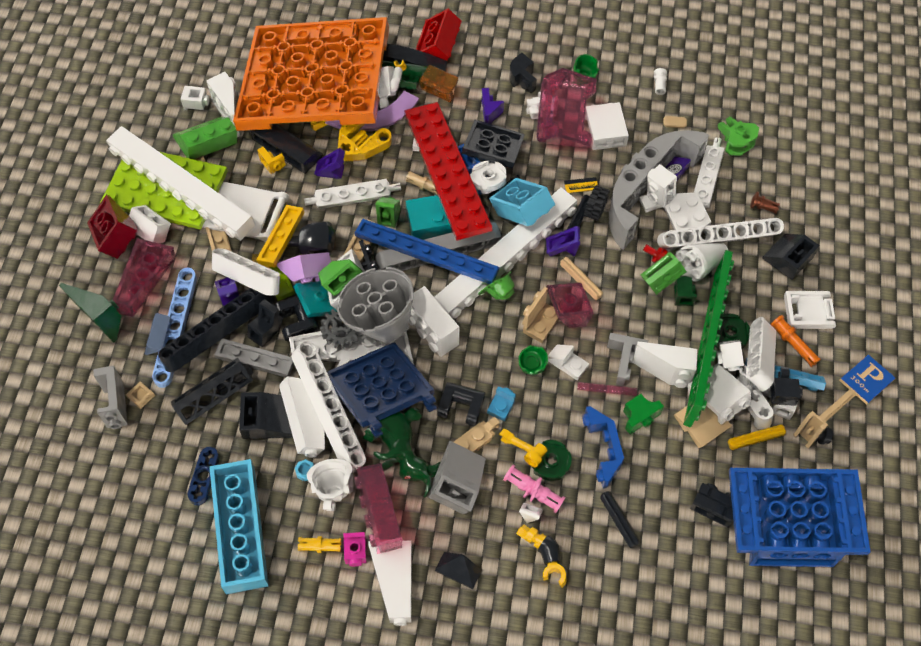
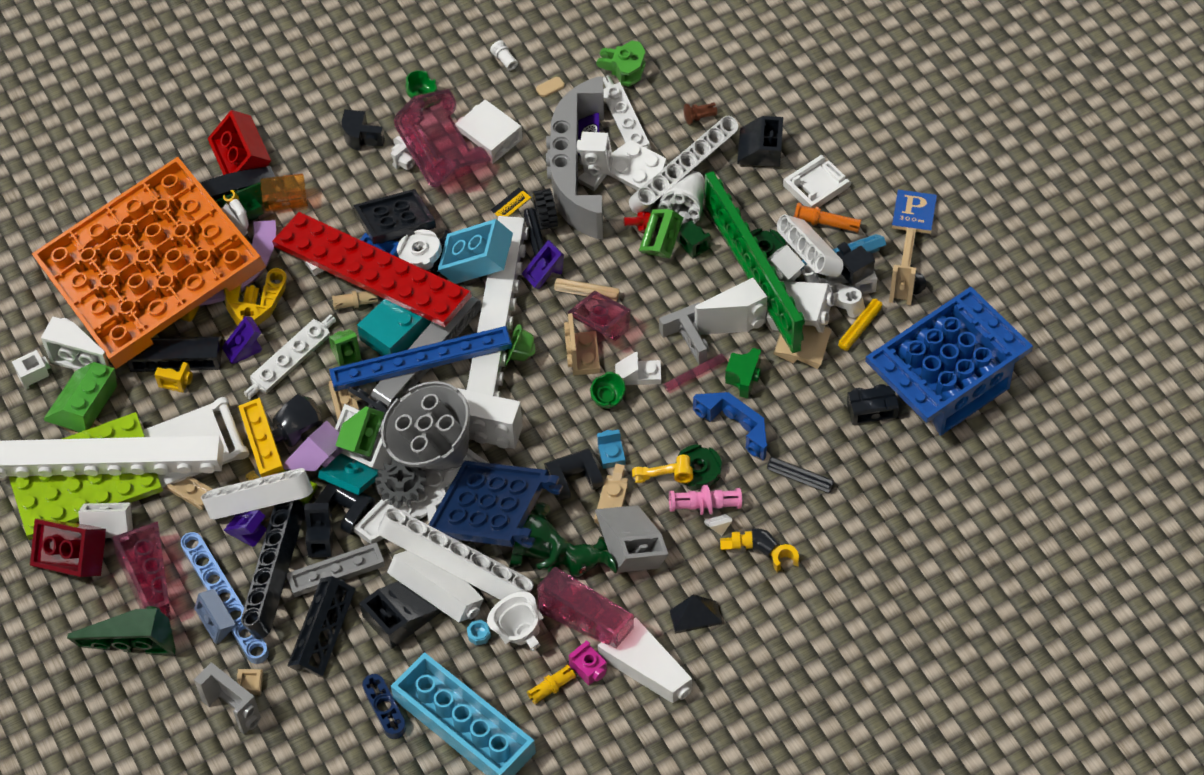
camera: 35 degrees left, 5 degrees down
dark purple slope [482,88,504,124] -> none

